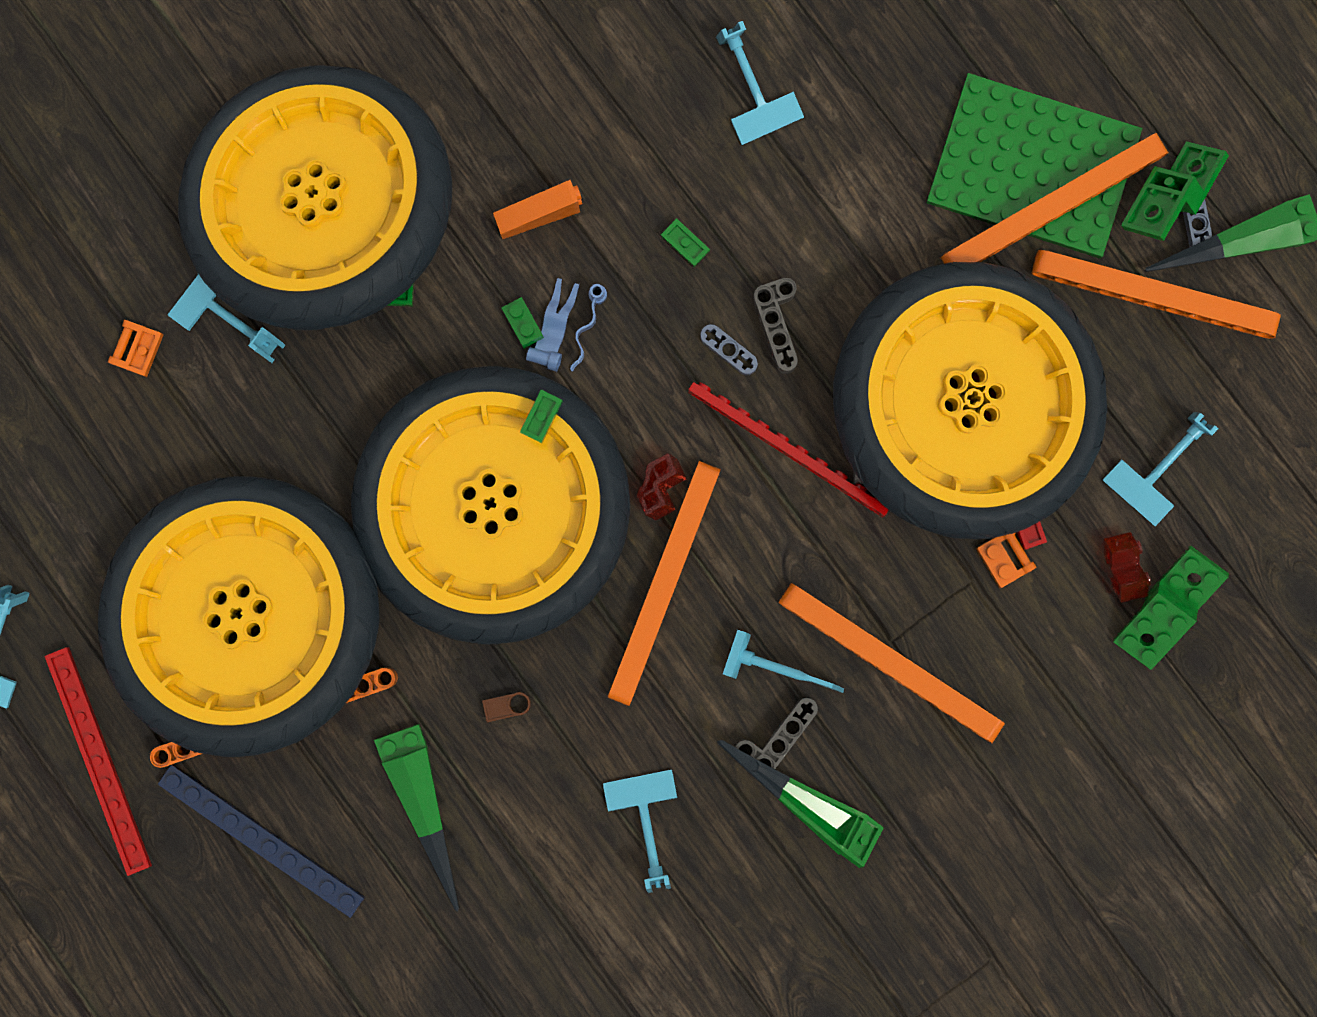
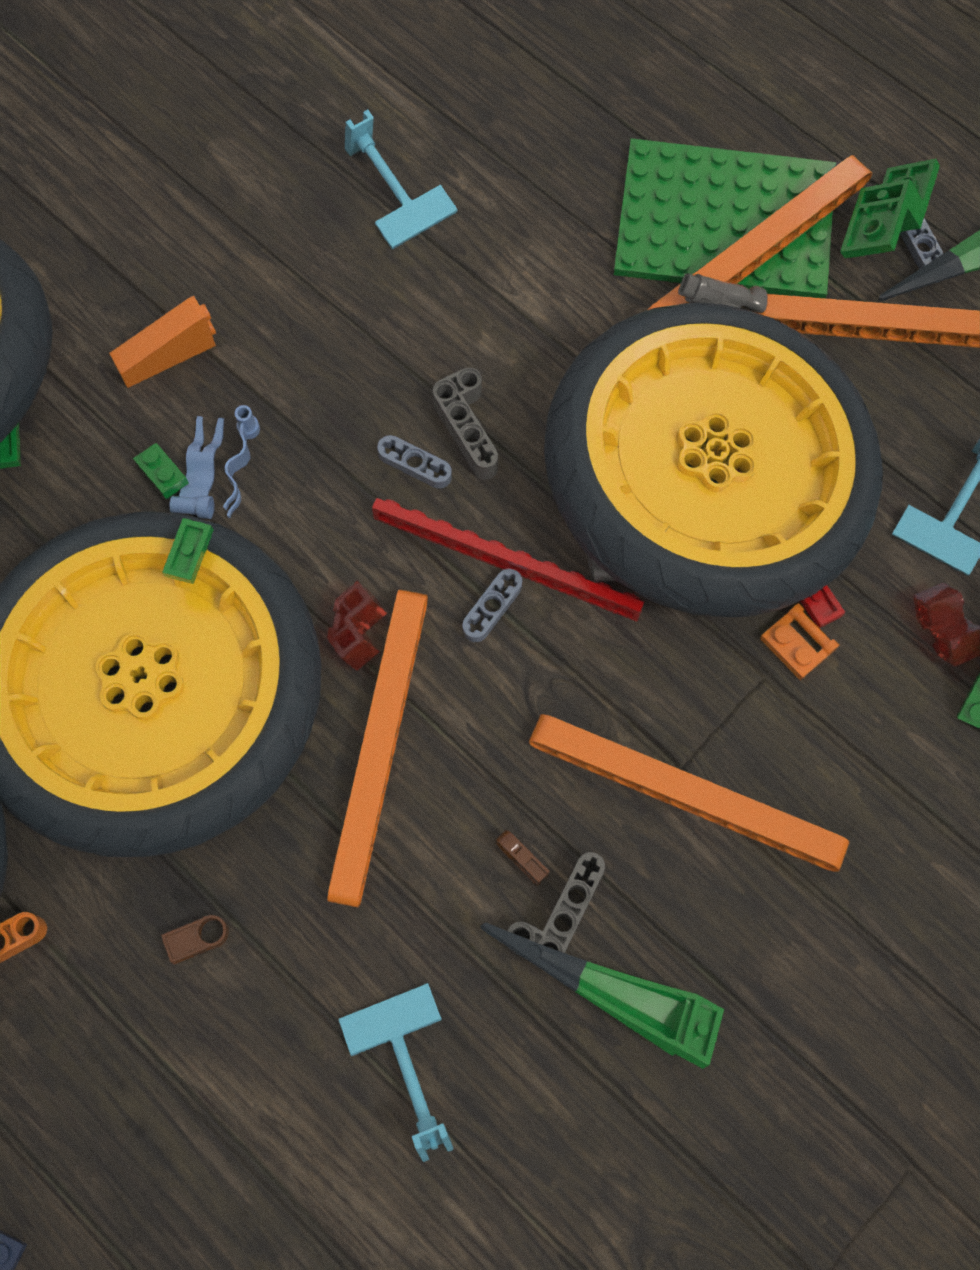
camera: 10 degrees left, 15 degrees down
green plate [374,724,459,912] -> none
green plate [661,218,710,267] -> none
medium azure piece [723,630,844,693] -> none
none -> sand blue beam [462,569,522,642]
none -> reddish brown piece [495,830,550,887]
none -> dark grey piece [678,273,768,313]

